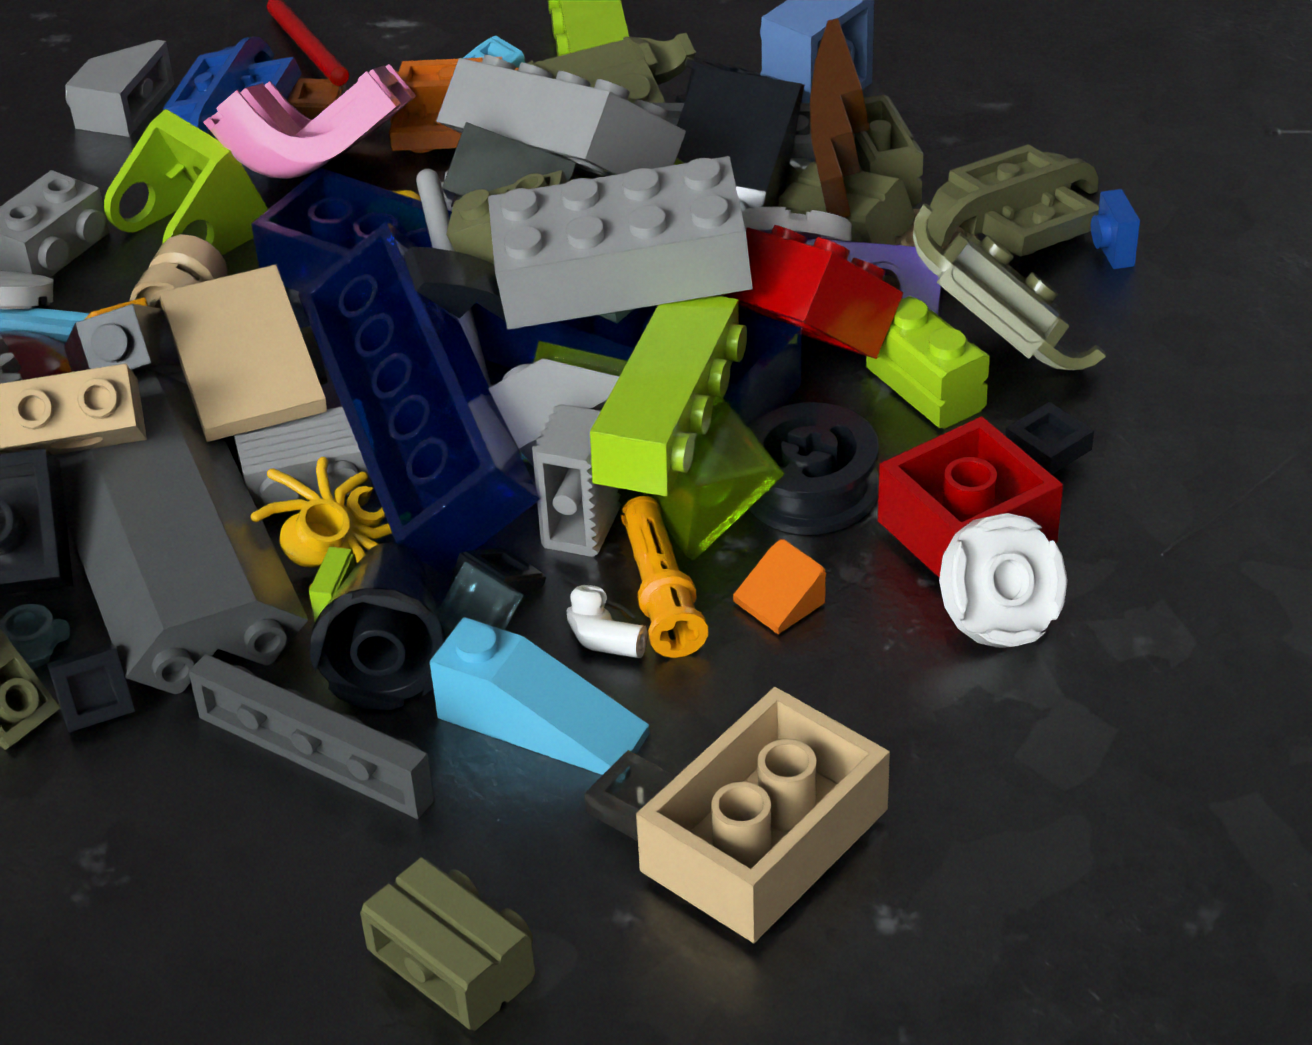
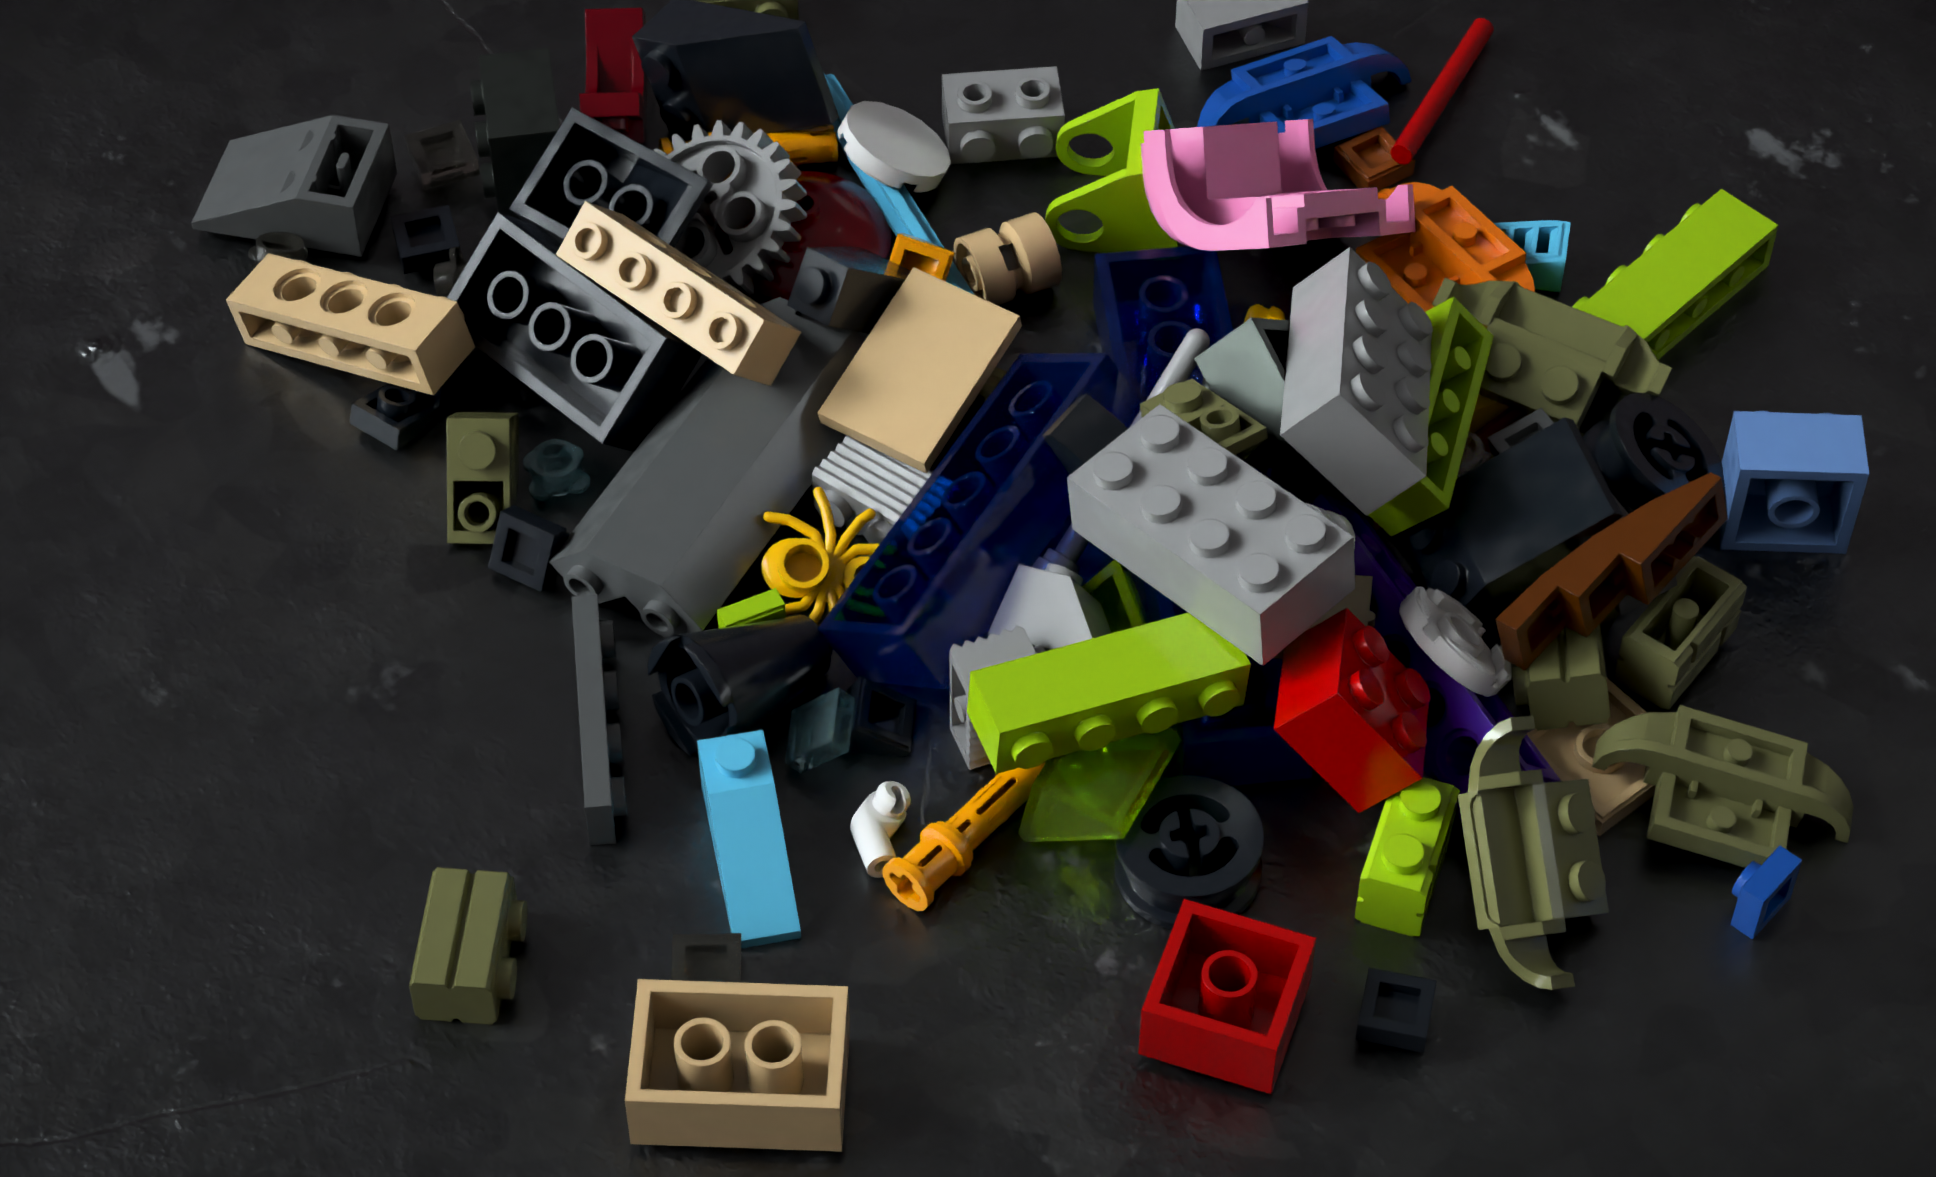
camera: 50 degrees right, 10 degrees up
orange slope [733,539,826,635] -> none
white tile [939,513,1068,648] -> none

